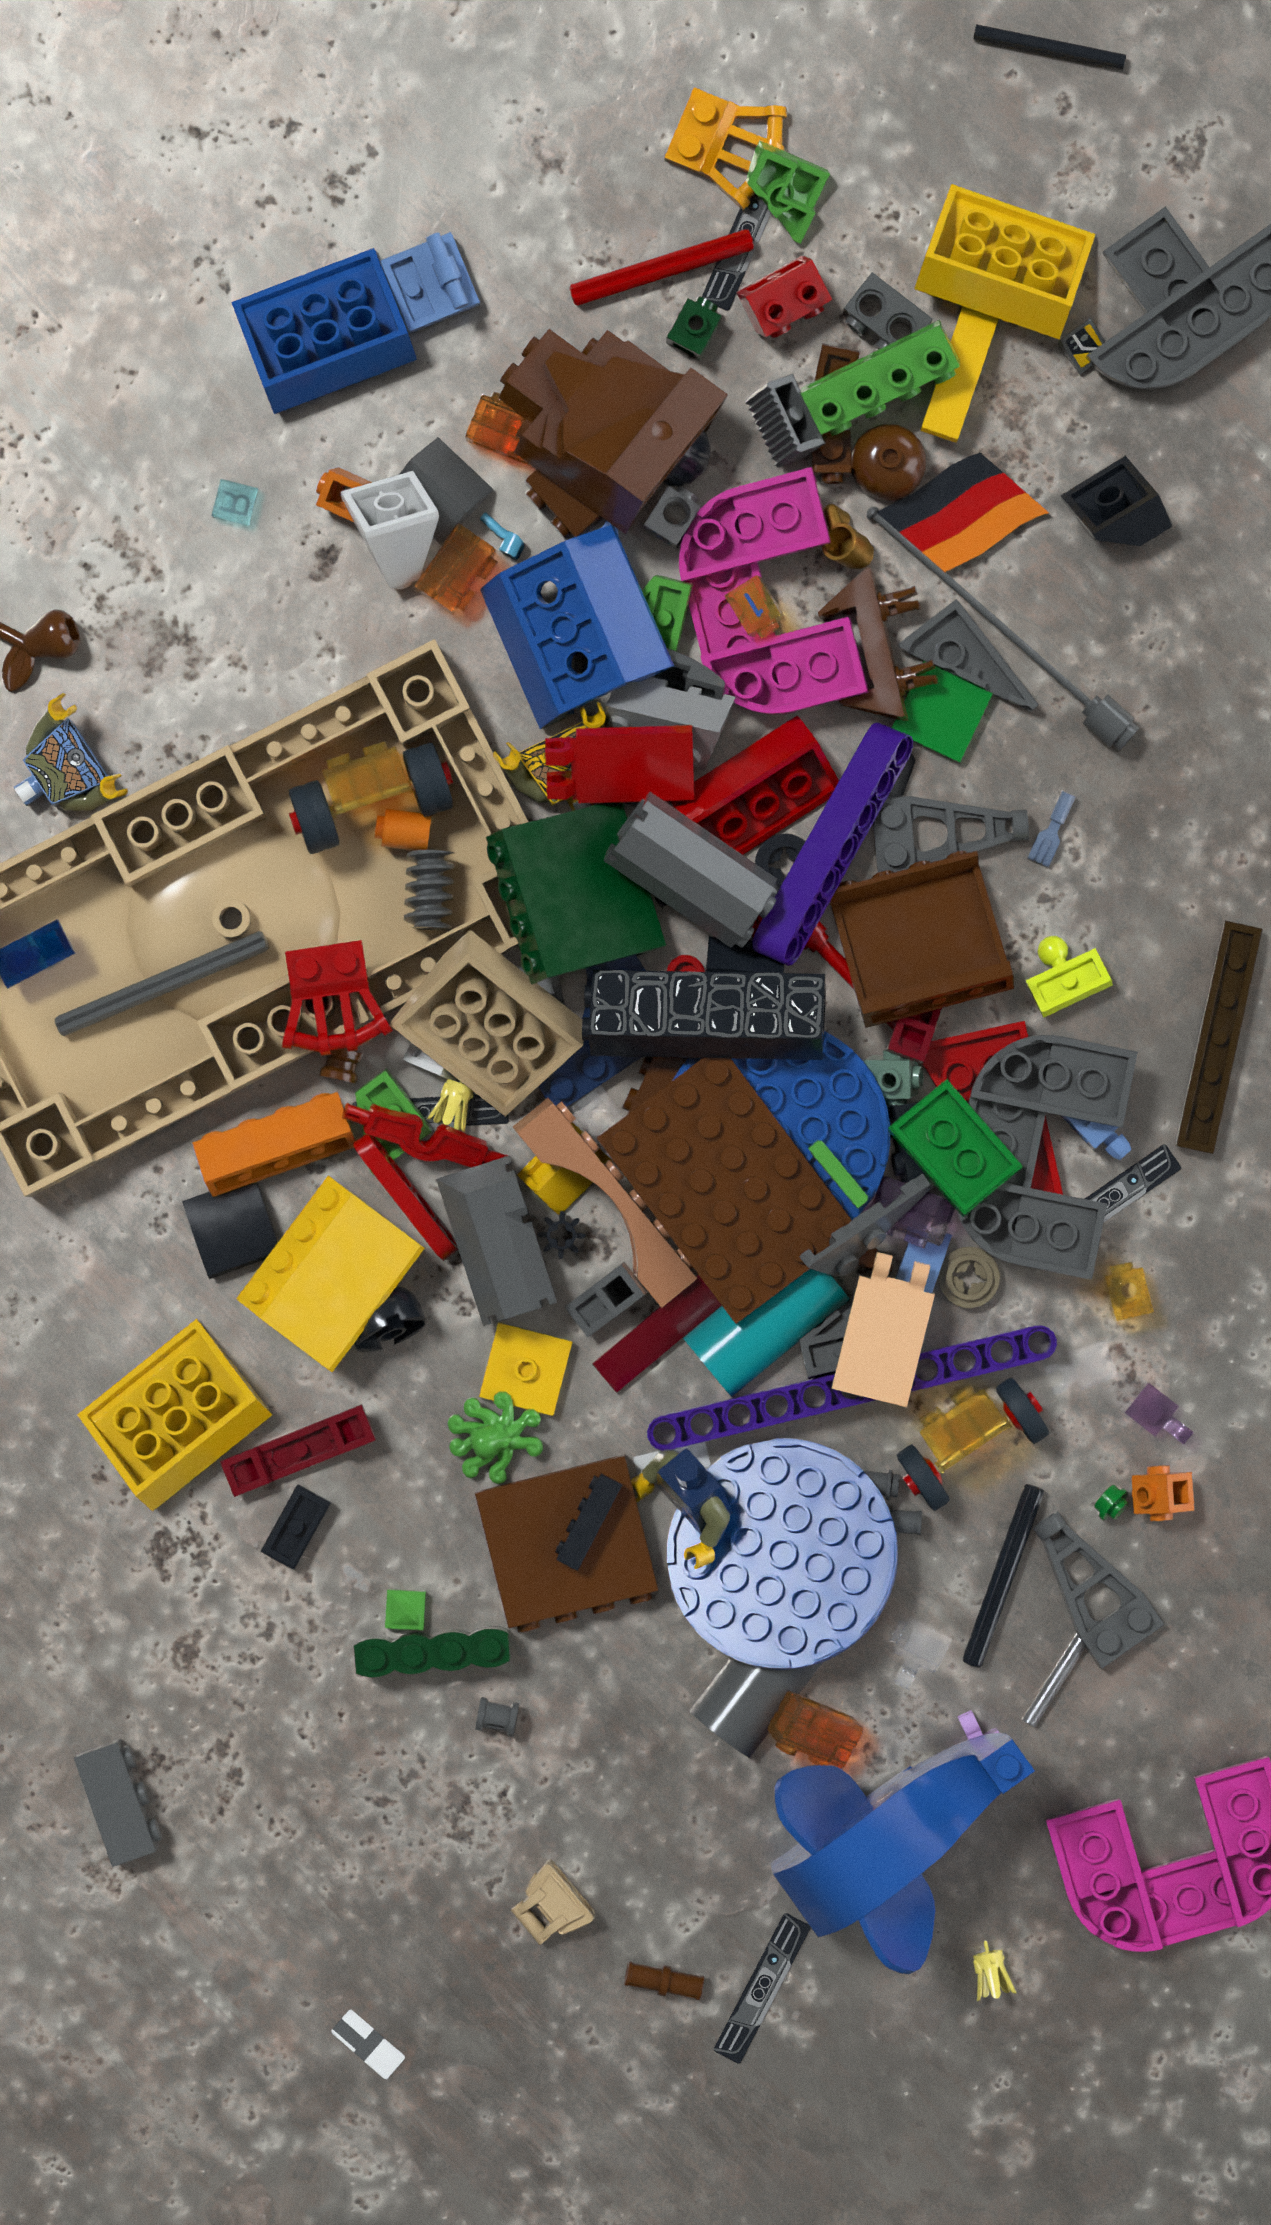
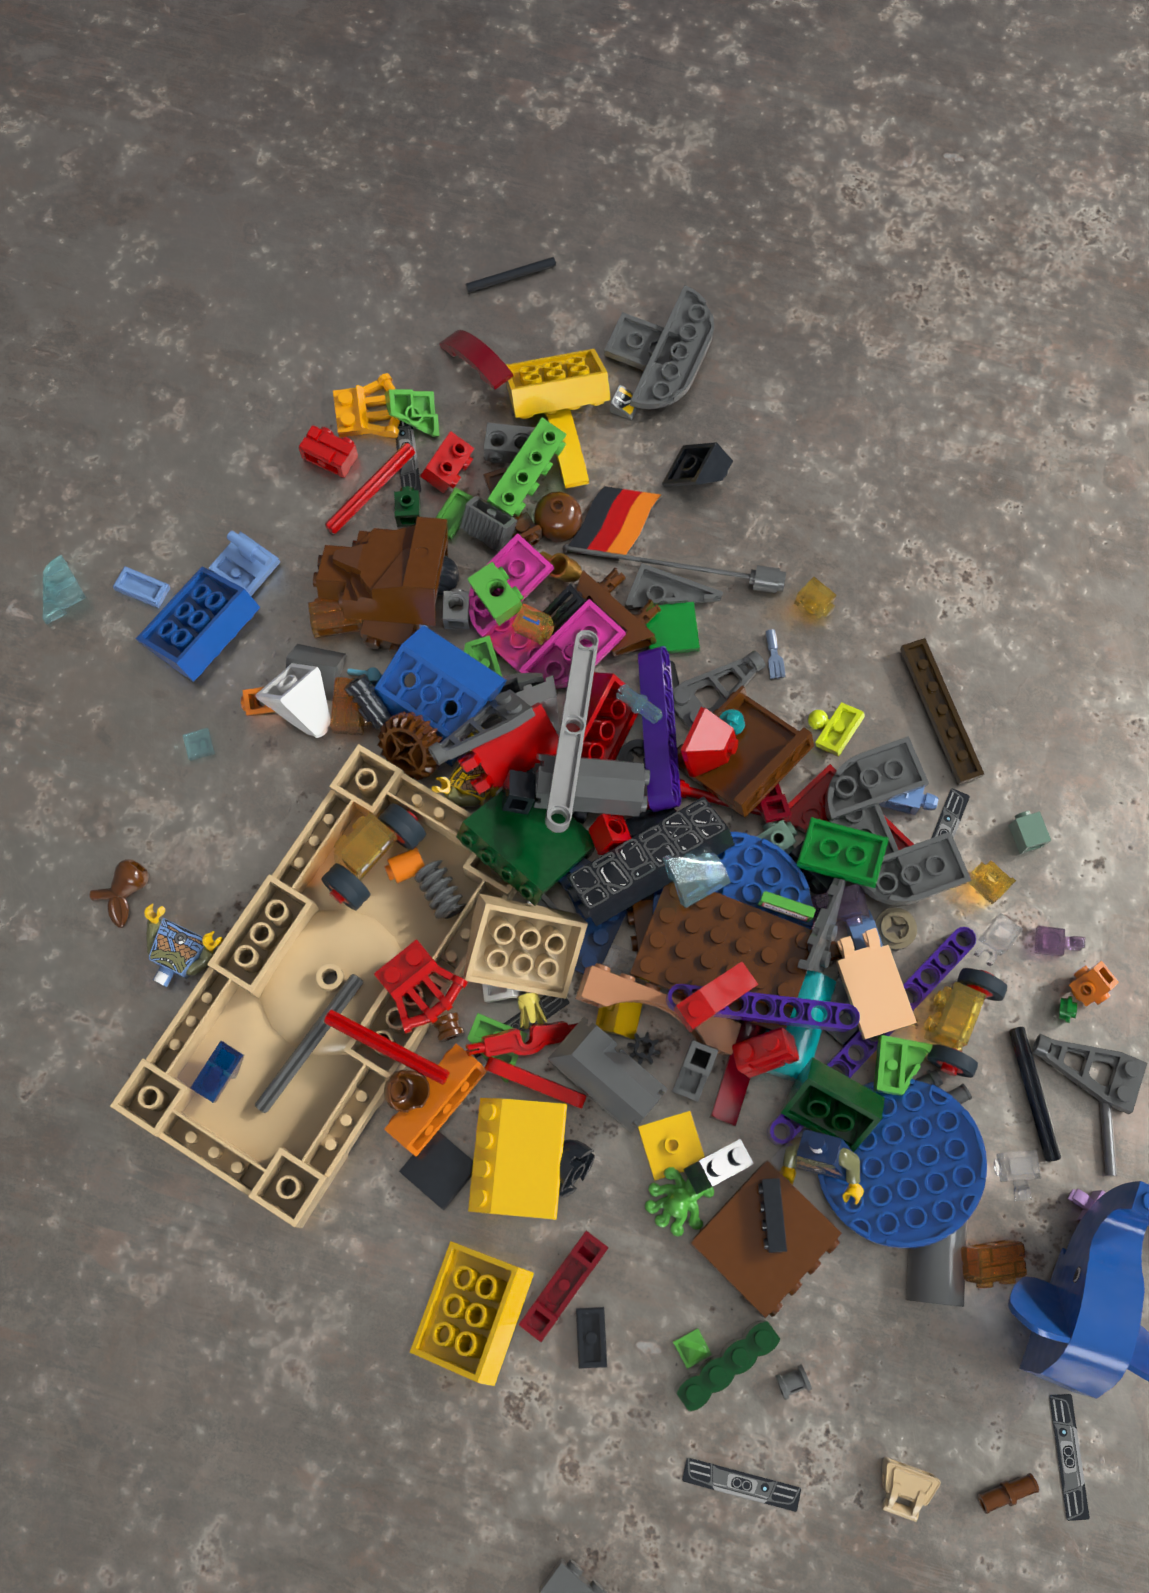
camera: 40 degrees left, 15 degrees down
none -> clear light blue slope [43,555,87,624]
none -> medium blue tile [113,566,170,609]
none -> red brick [299,425,358,478]
none -> red axle [324,1010,450,1085]
none -> black axle [344,674,392,729]
none -> reddish brown gear [377,712,443,780]
none -> reddish brown hair [384,1069,430,1113]
none -> dark grey plate [428,690,536,765]
none -> bright green tile [436,487,473,540]
none -> dark red slope [439,330,513,390]
none -> bright green brick [467,562,524,626]
none -> black brick [502,770,535,815]
none -> black tile [537,583,587,635]
none -> light grey beam [545,630,599,833]
none -> red brick [588,814,631,855]
none -> clear light blue axle [616,684,663,723]
none -> clear light blue slope [663,853,731,908]
none -> dark purple beam [666,984,860,1032]
none -> slope [673,962,758,1033]
none -> red slope [681,707,738,778]
none -> sticker [682,1458,801,1512]
none -> brick [683,1139,754,1195]
none -> teal tile [719,709,745,735]
none -> red brick [732,1027,799,1078]
none -> dark green slope [780,1057,885,1152]
none -> clear yellow brick [794,577,837,618]
none -> bright green wing [873,1035,933,1096]
none -> sand green brick [1008,811,1051,854]

